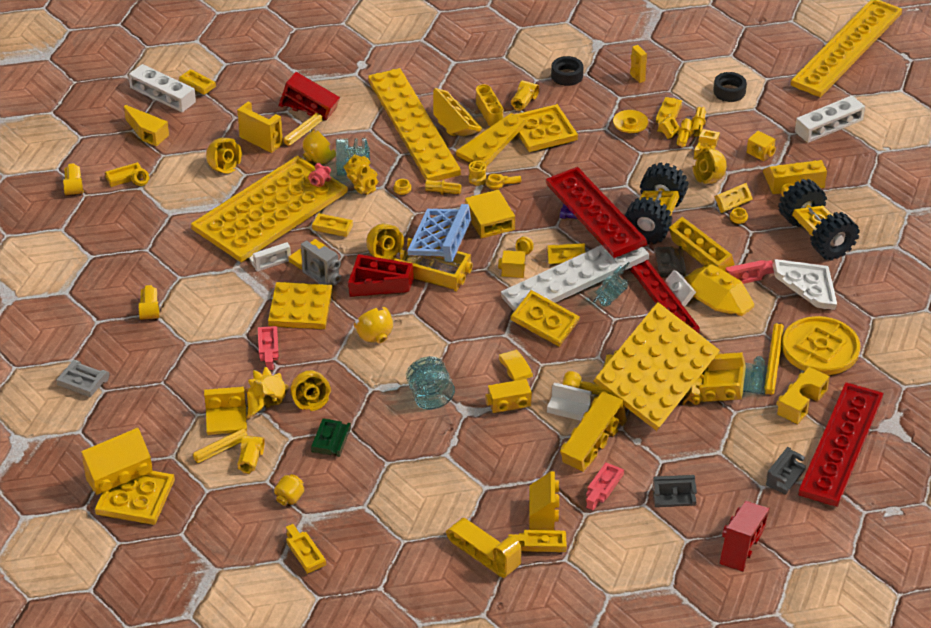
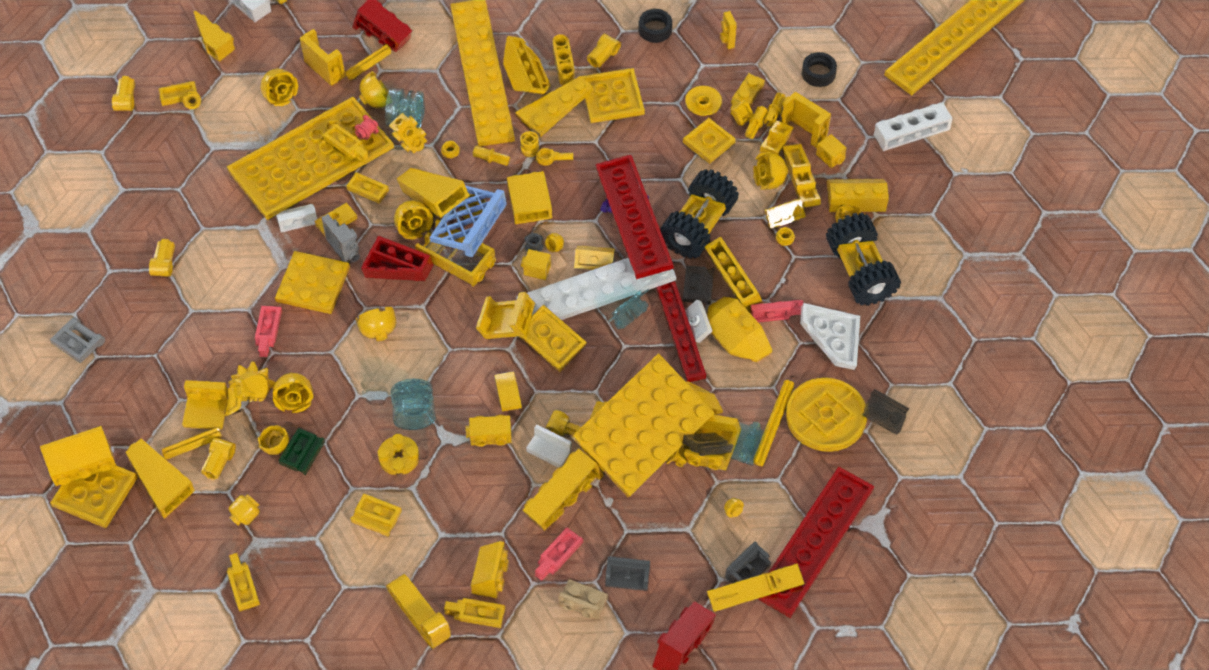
camera: 10 degrees right, 15 degrees up
yellow arch [776,367,830,425] -> none
none -> yellow slope [126,439,195,519]
none -> yellow hair [258,425,289,455]
none -> yellow hinge [322,124,369,163]
none -> yellow plate [350,494,402,537]
none -> yellow plate [377,434,419,475]
none -> yellow slope [396,168,470,218]
none -> yellow panel [476,292,535,339]
none -> dark grey plate [524,233,543,252]
none -> tan bracket [558,579,608,619]
none -> clear smoke plate [682,432,734,456]
none -> yellow plate [683,118,736,164]
none -> yellow piece [707,564,804,612]
none -> yellow plate [724,498,744,518]
none -> yellow panel [781,91,831,148]
none -> yellow slope [783,144,821,208]
none -> clear smoke plate [862,389,909,435]

